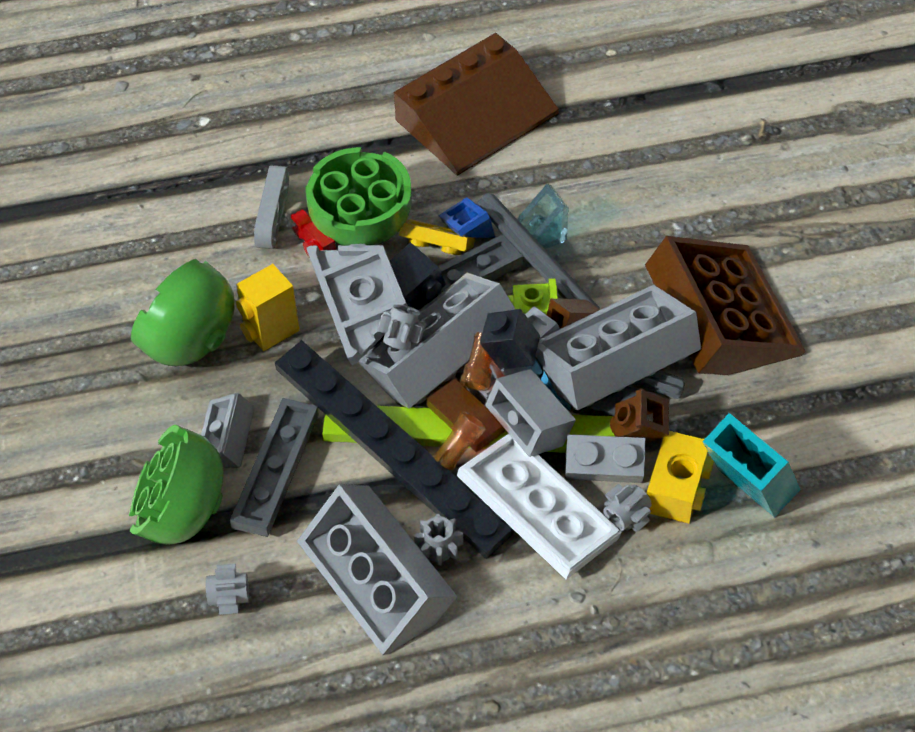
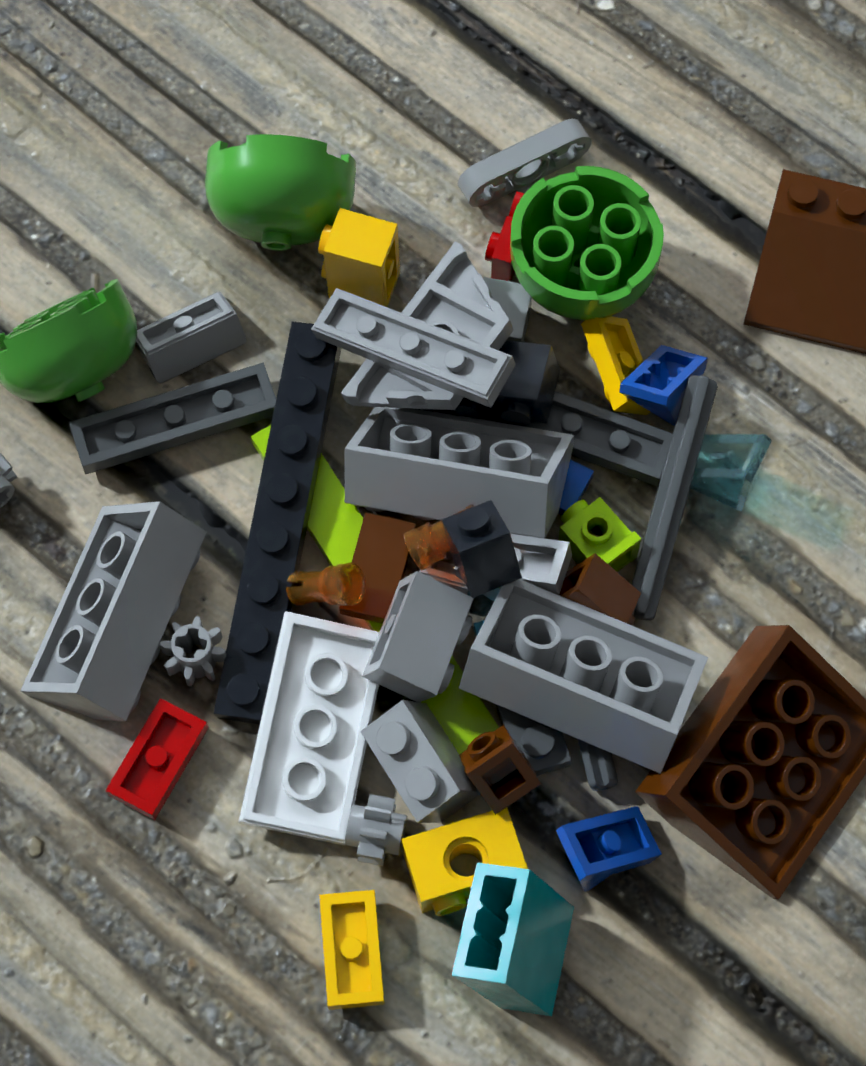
camera: 55 degrees right, 15 degrees up
light grey gear [377,304,426,350] -> none
none -> red plate [105,698,209,820]
none -> light grey tile [311,288,516,408]
none -> yellow plate [319,890,385,1010]
none -> blue slope [556,806,662,892]

